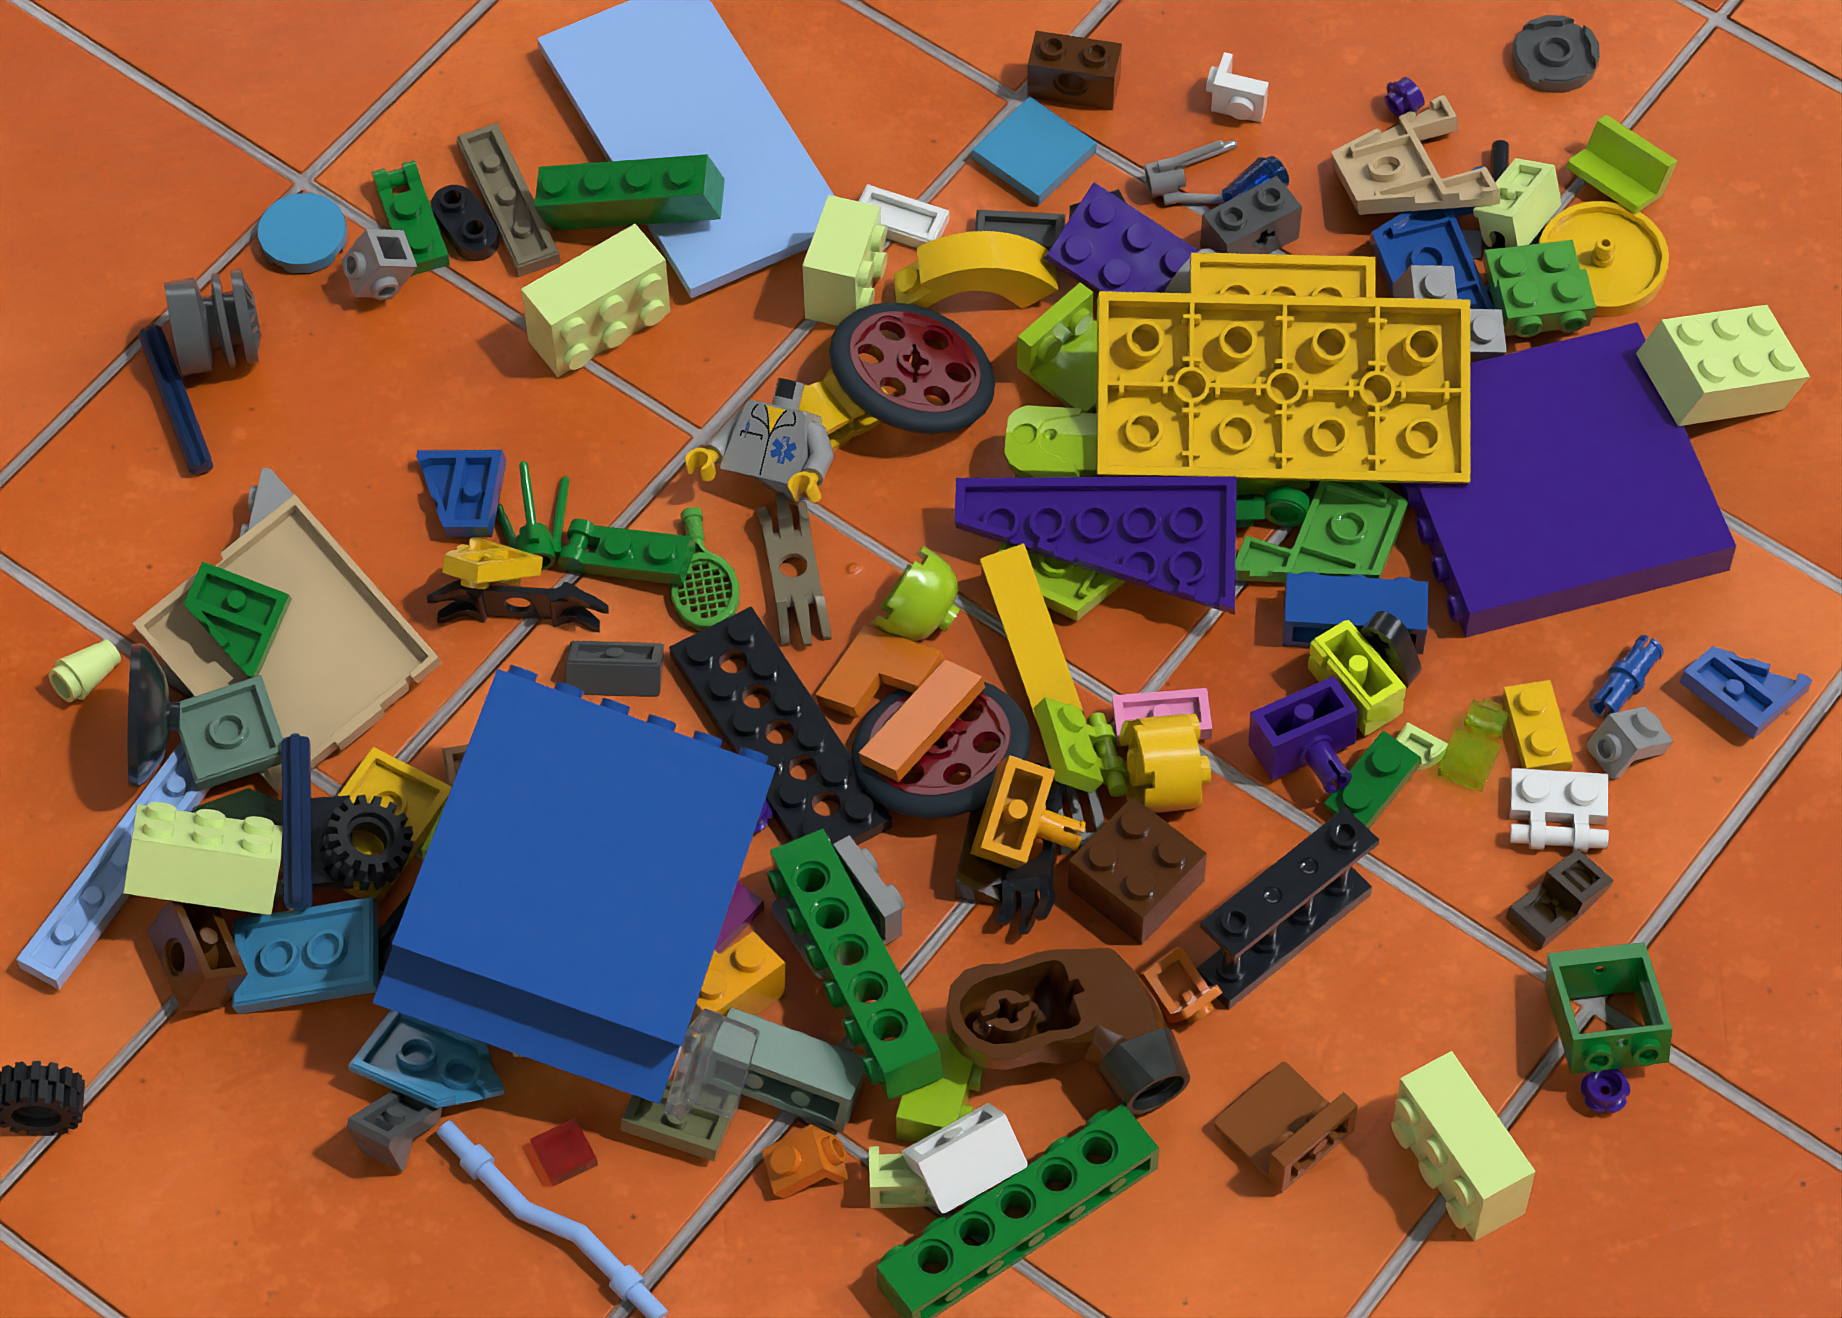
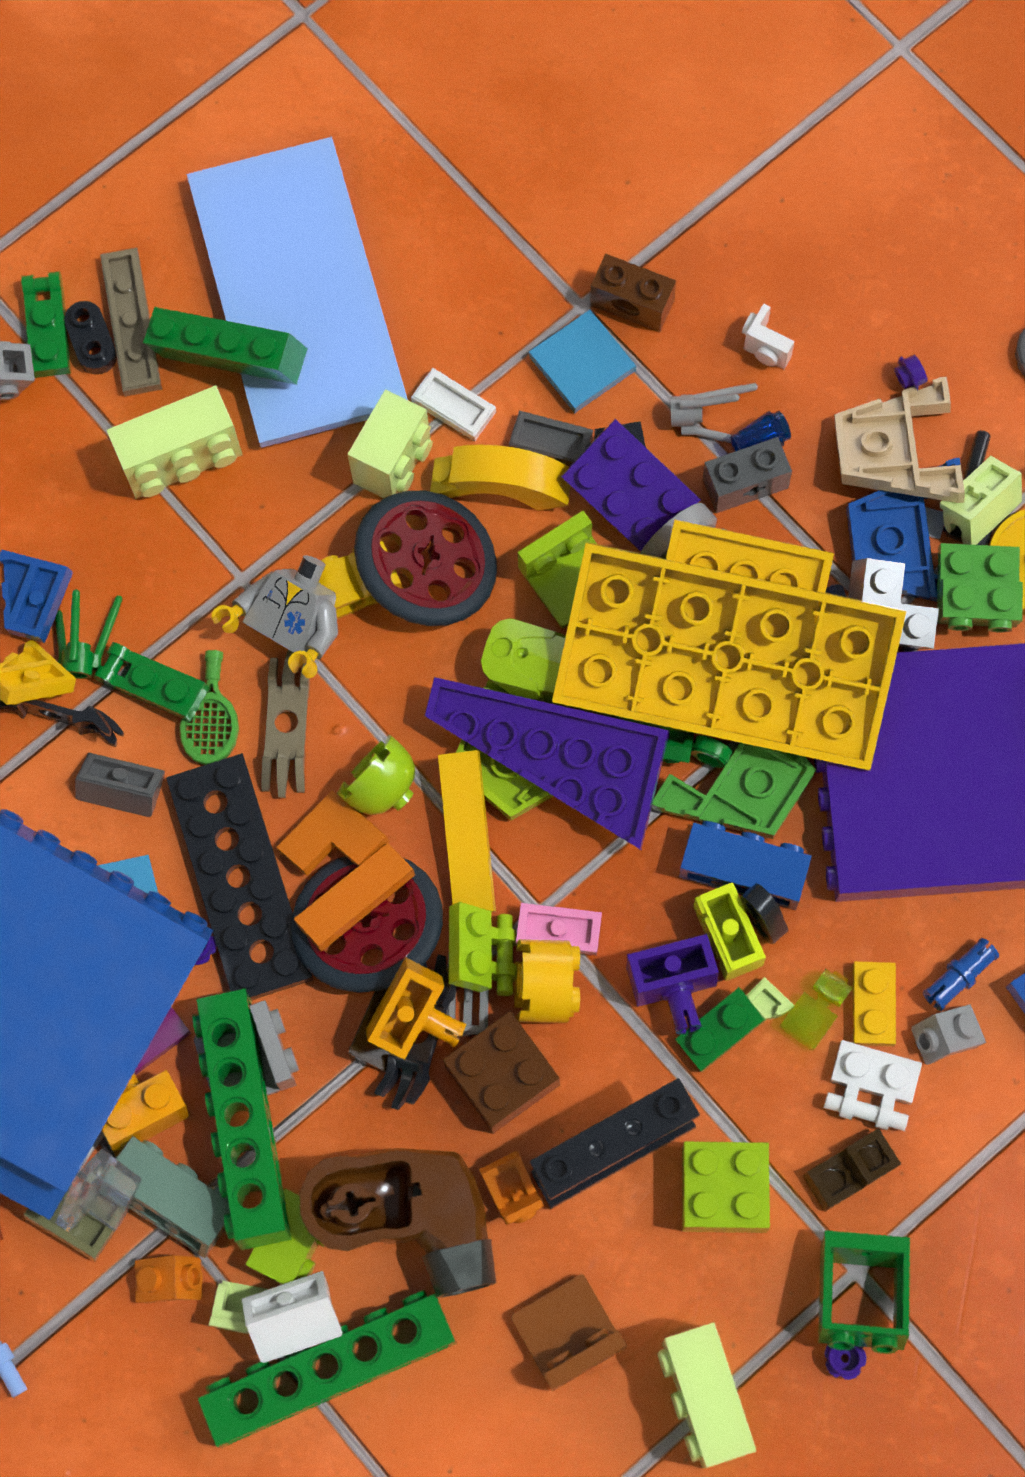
camera: 15 degrees right, 15 degrees up
none -> lime brick [682,1142,770,1233]

